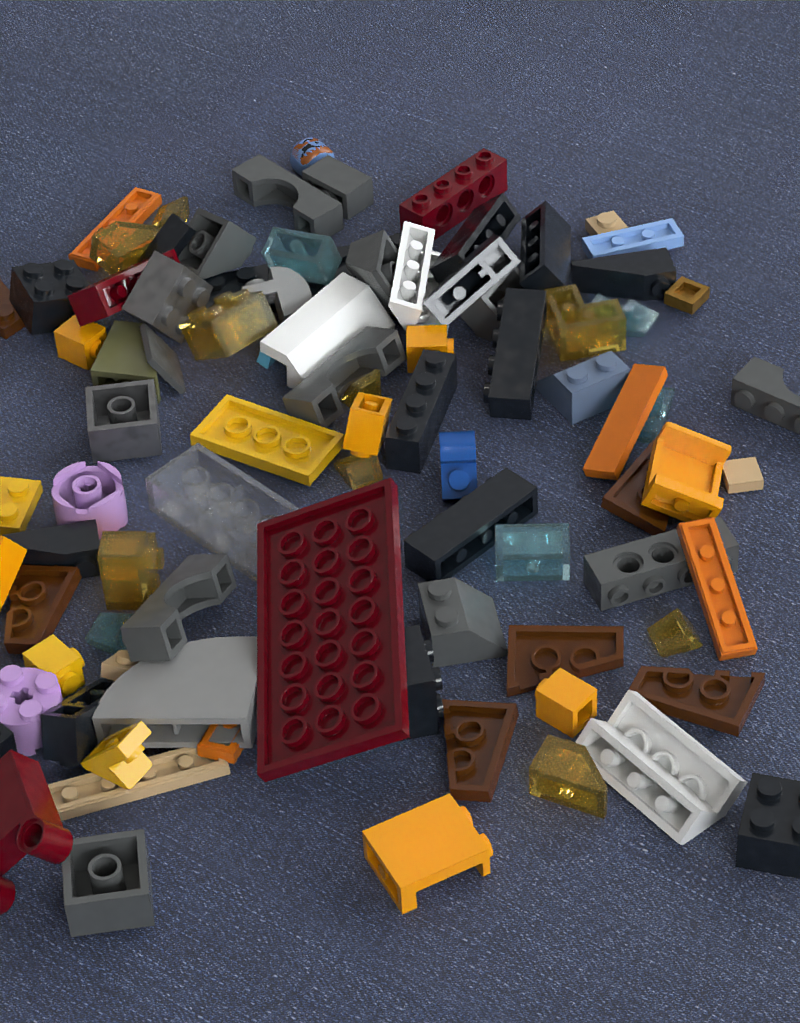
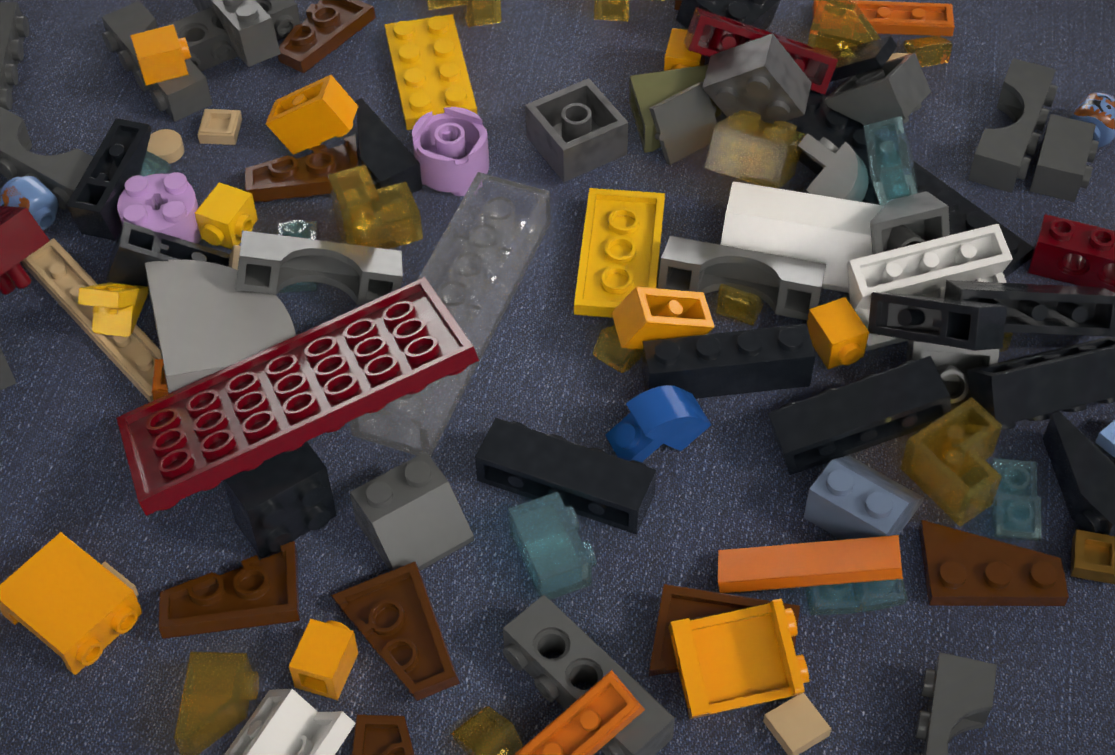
camera: 65 degrees right, 10 degrees up
none -> reddish brown wing [919,520,1069,606]

